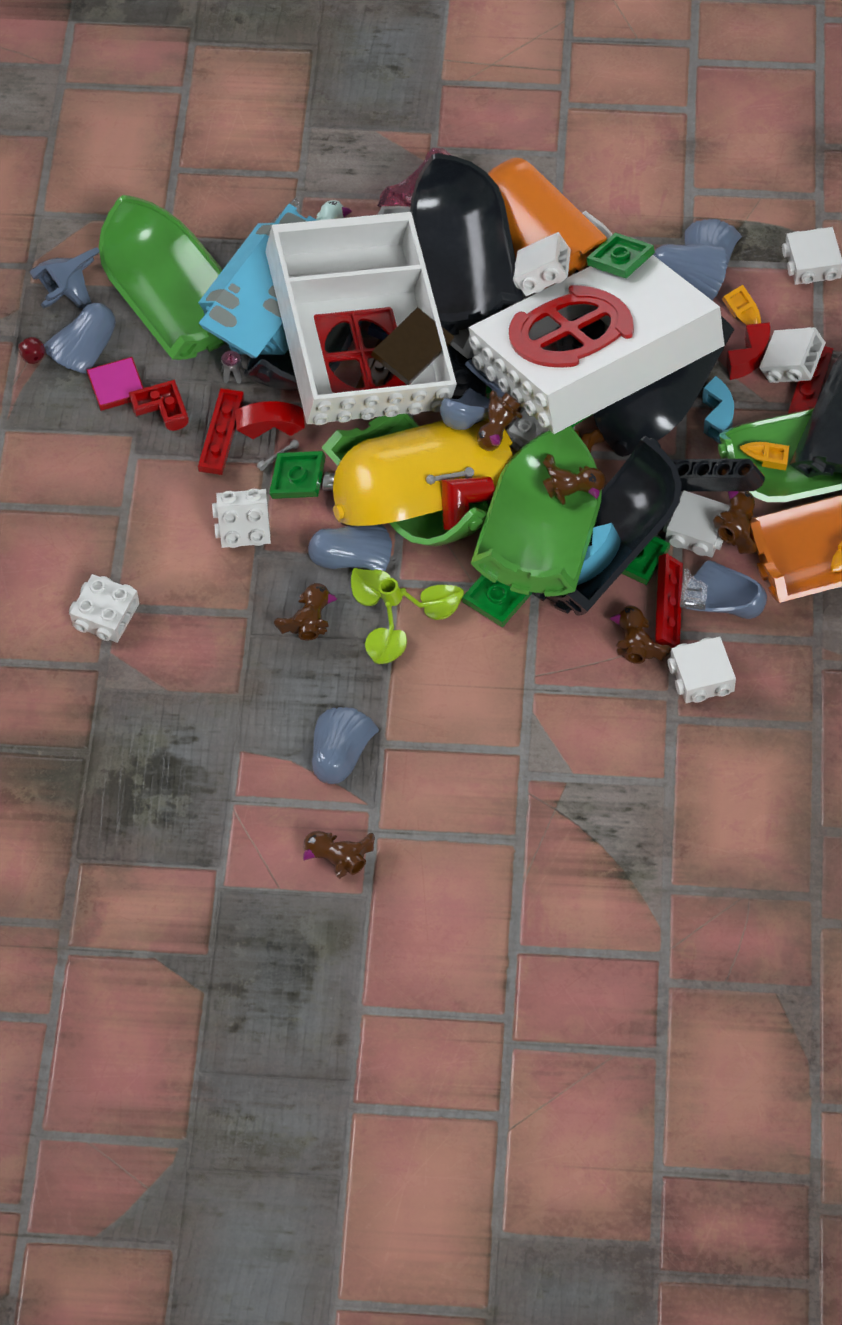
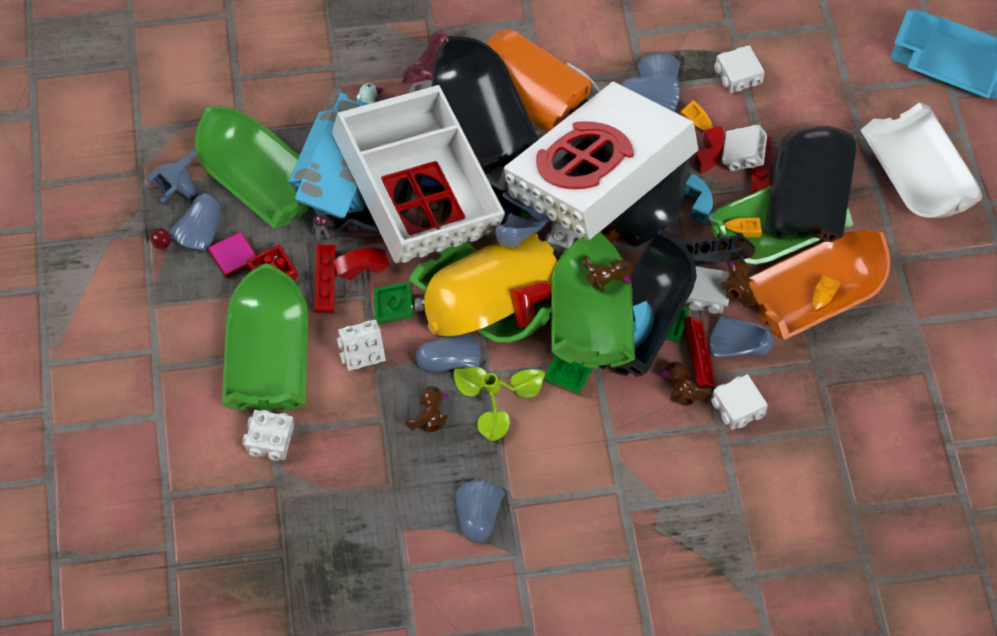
camera: 15 degrees left, 0 degrees up
light grey hinge [257,439,299,471] -> none
reddish brown animal [303,831,375,879] -> none
dark brown tile [371,307,455,385] -> none
light grey hinge [426,467,474,484] -> none
reddish brown animal [477,390,523,451] -> none
white brick [513,232,571,296] -> none
green plate [587,232,655,278] -> none
clear tile [680,569,707,610] -> none
none -> bright green panel [222,264,308,413]

